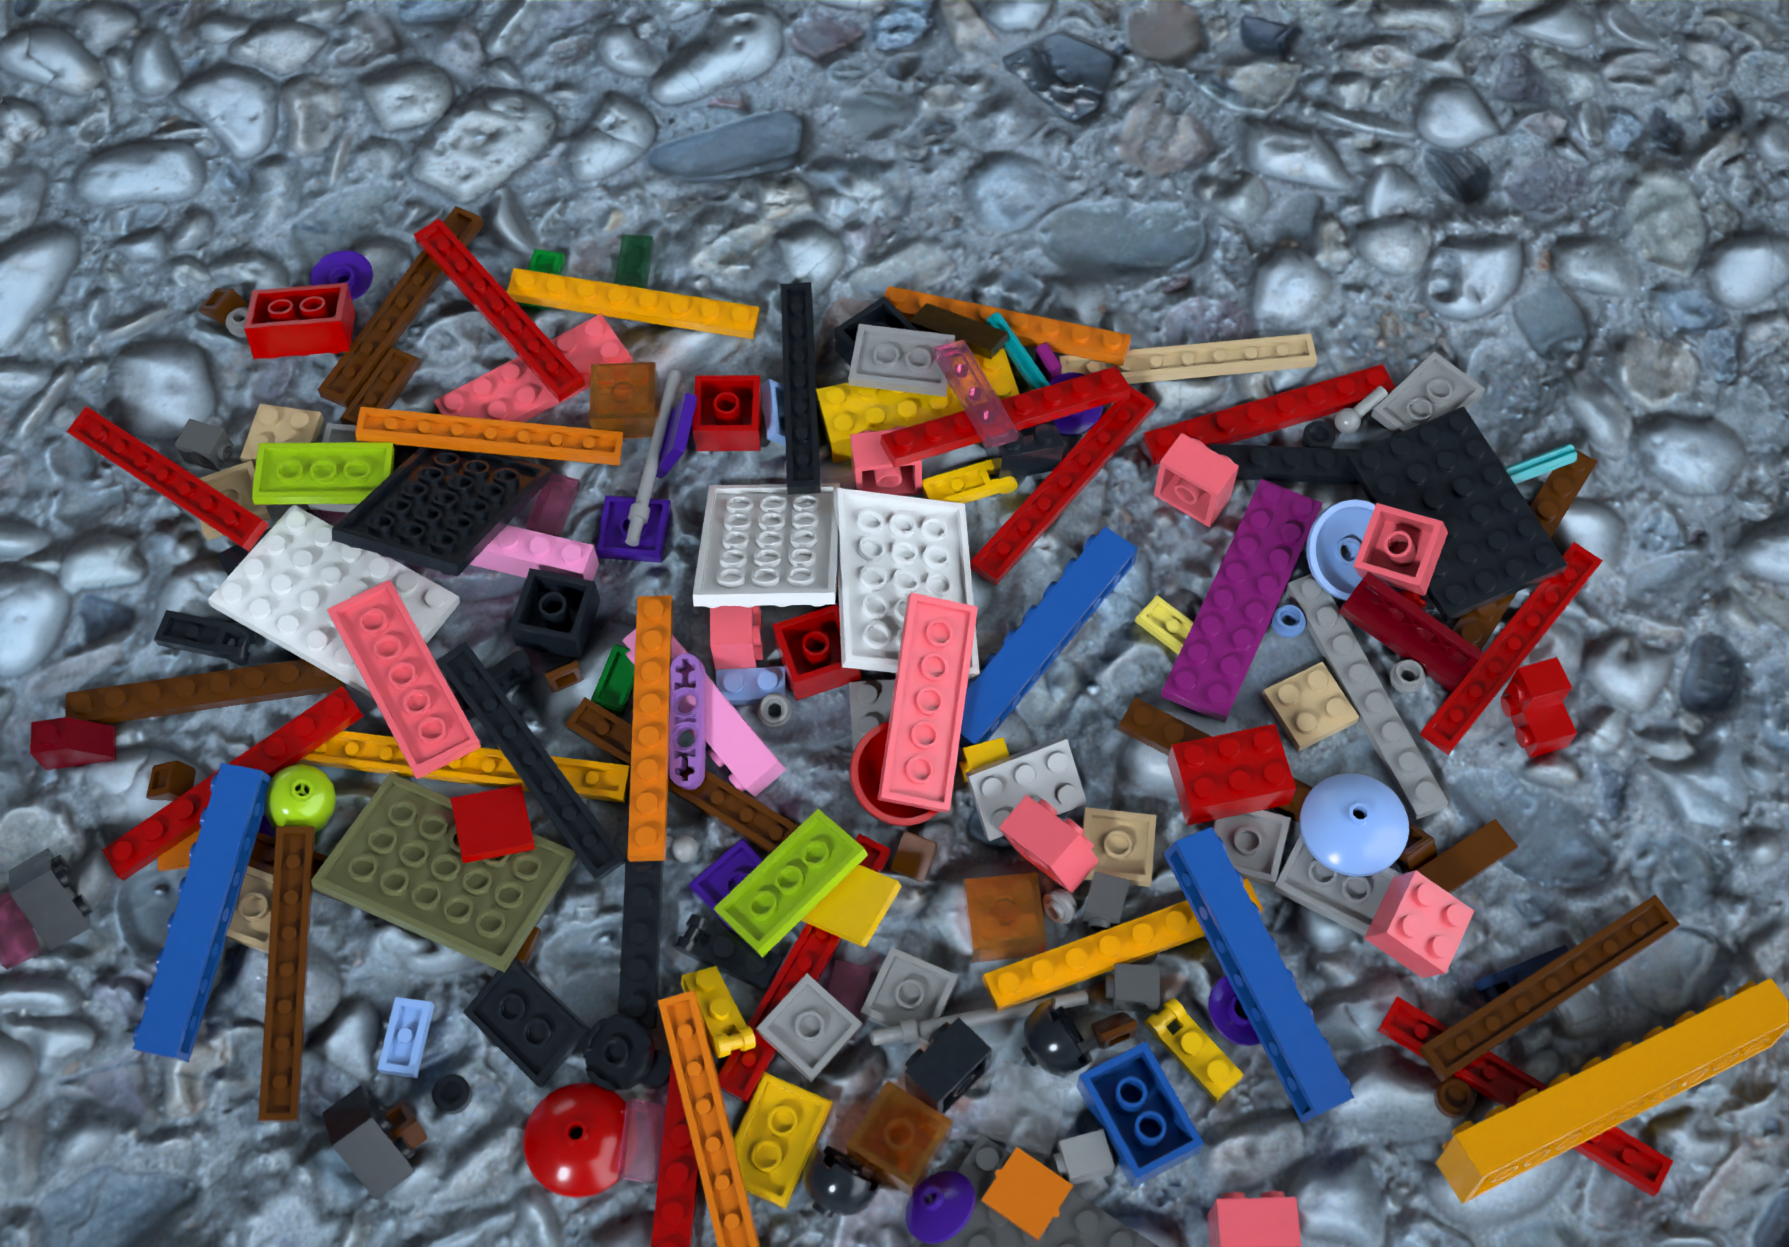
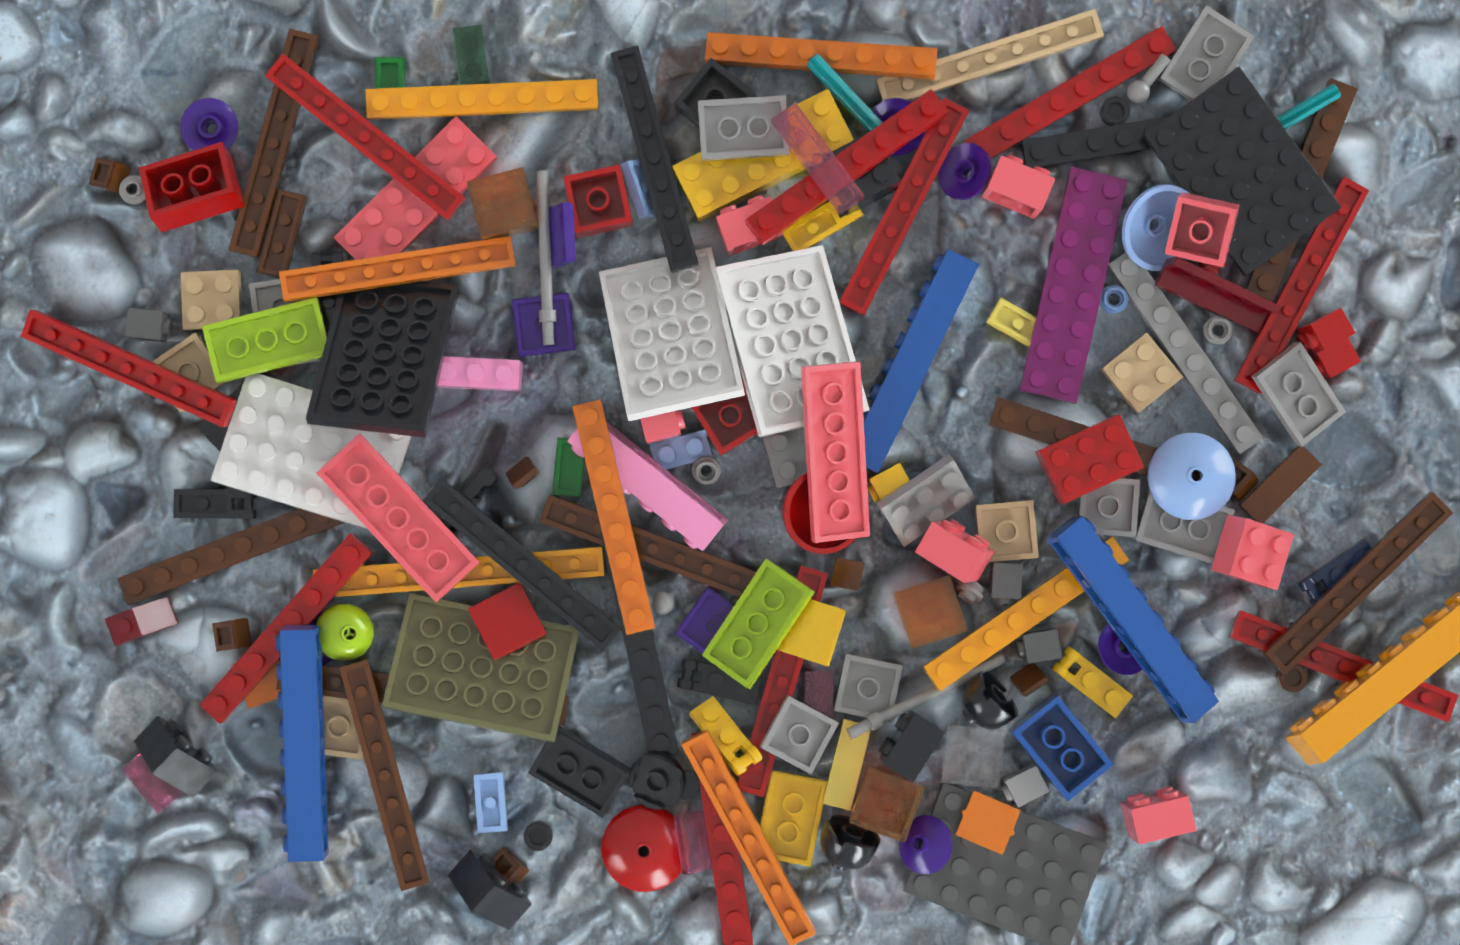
camera: 10 degrees left, 25 degrees up
black brick [509,568,601,659] -> none
clear pink tile [526,473,581,537] -> none
medium lavender beam [669,653,705,790] -> none
dark brown tile [909,303,1008,359] -> none
magenta tile [1035,343,1062,382] -> none
none -> light yellow tile [822,718,871,811]
none -> dark purple dish [939,143,991,200]
none -> light grey plate [1251,342,1346,447]

